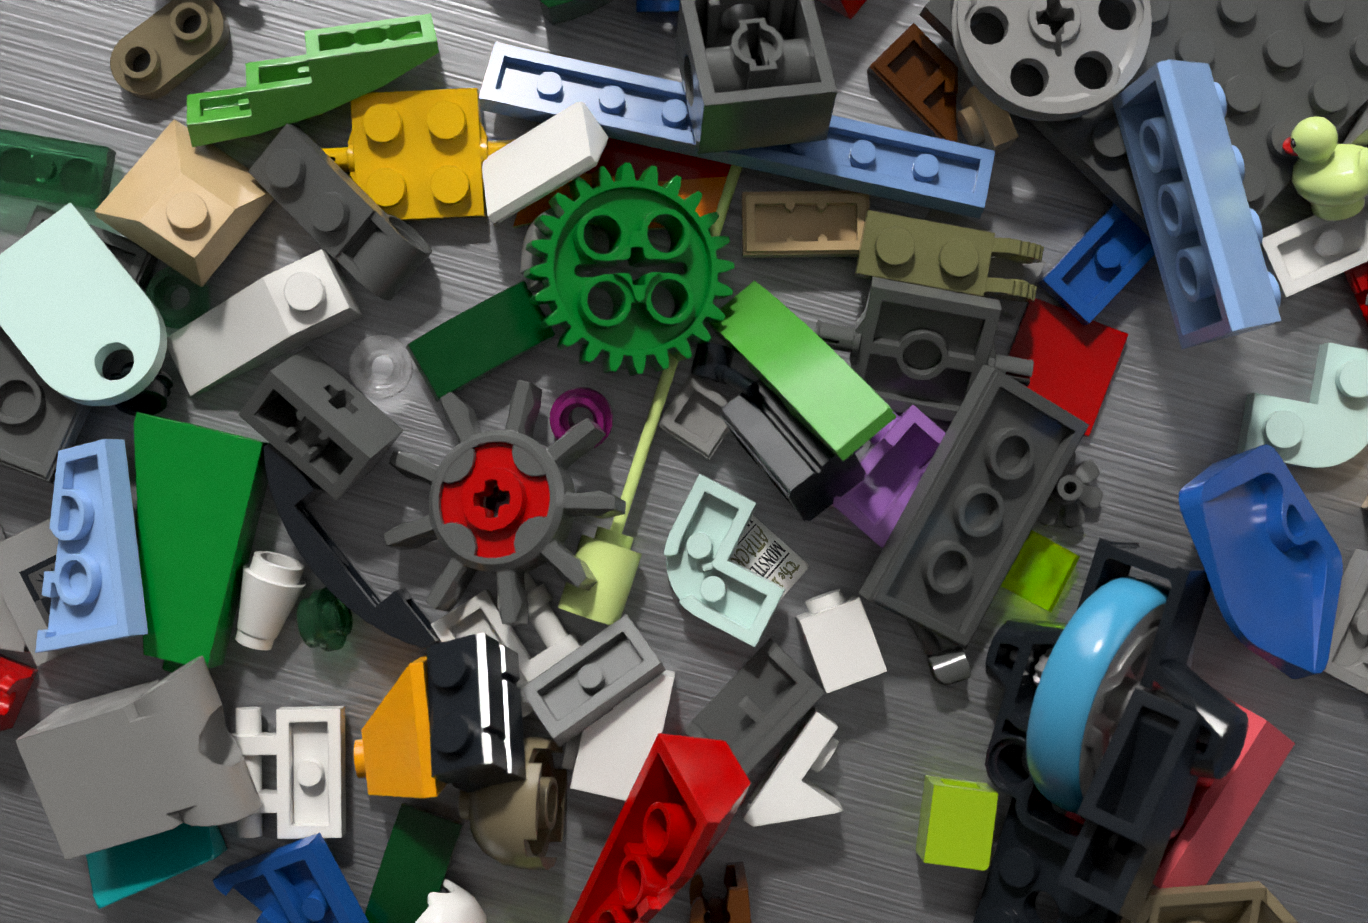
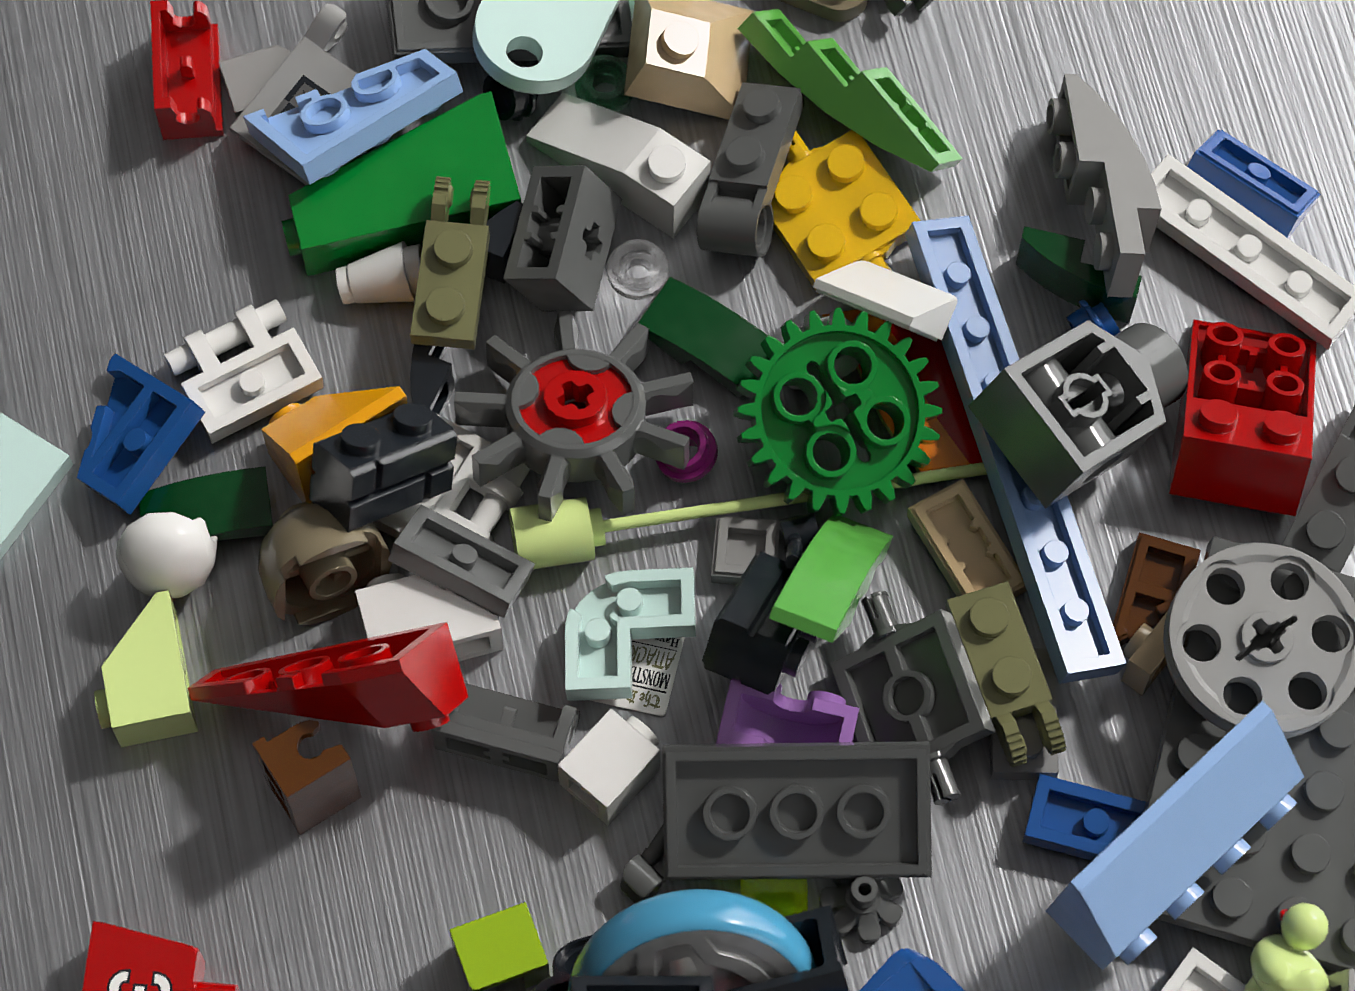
camera: 65 degrees right, 20 degrees down
light grey piece [15,655,262,861] -> none
teal slope [86,823,228,909] -> none
clear green plate [297,587,353,652] -> none
white slope [740,706,843,827] -> none
red piece [1007,298,1129,437] -> none
none -> olive hinge [410,176,491,350]

